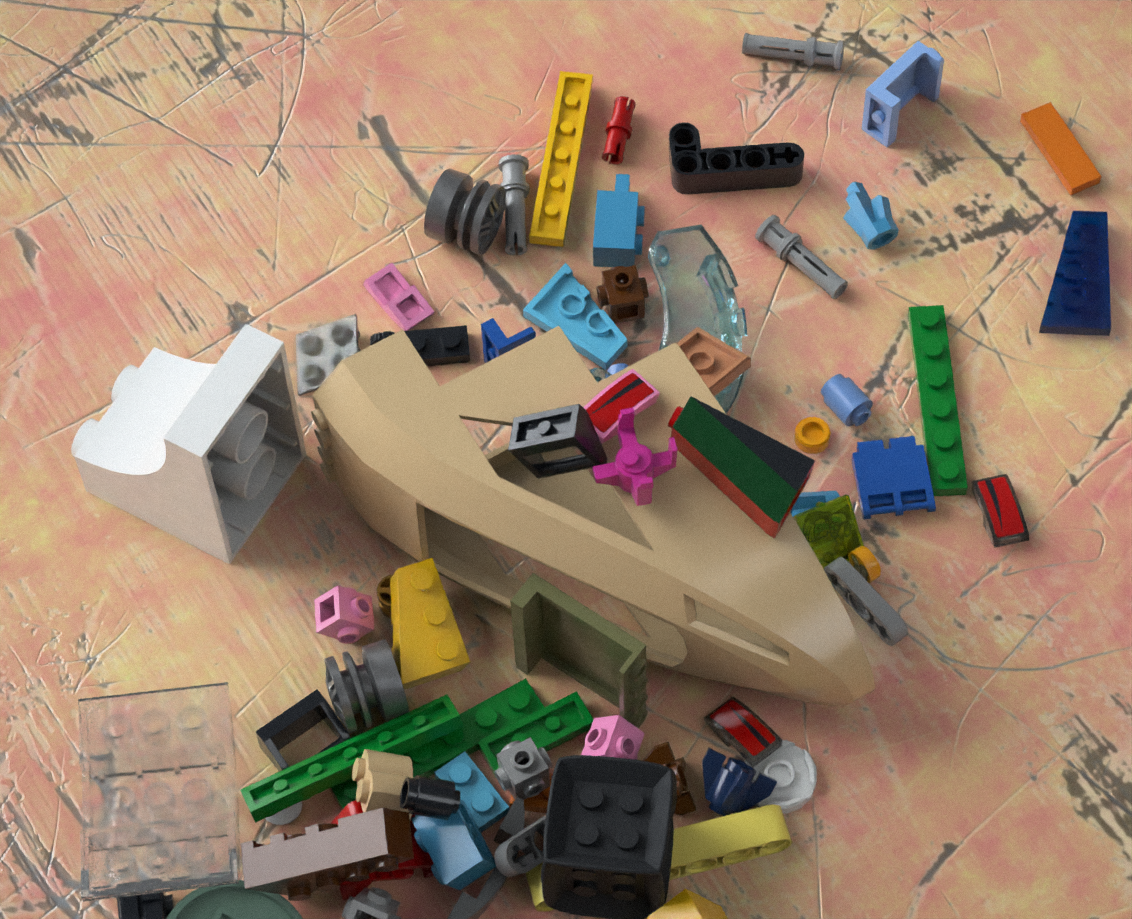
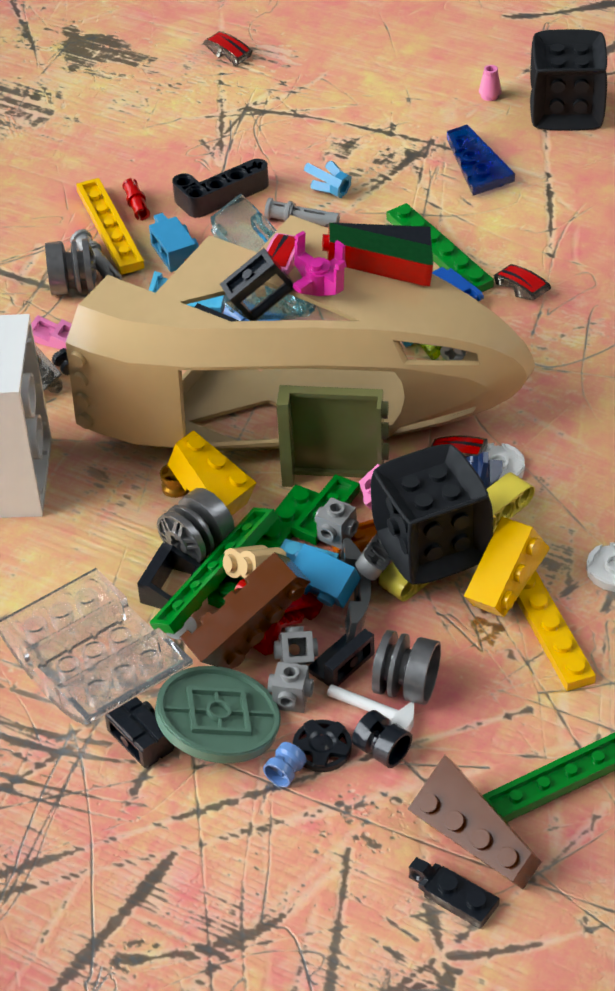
camera: 30 degrees left, 15 degrees down
bright pink brick [314,585,374,644] -> none
black brick [400,775,460,820] -> none
light grey pin [742,33,844,70] -> none
light blue panel [862,41,944,148] -> none
orange tile [1020,102,1102,195] -> none

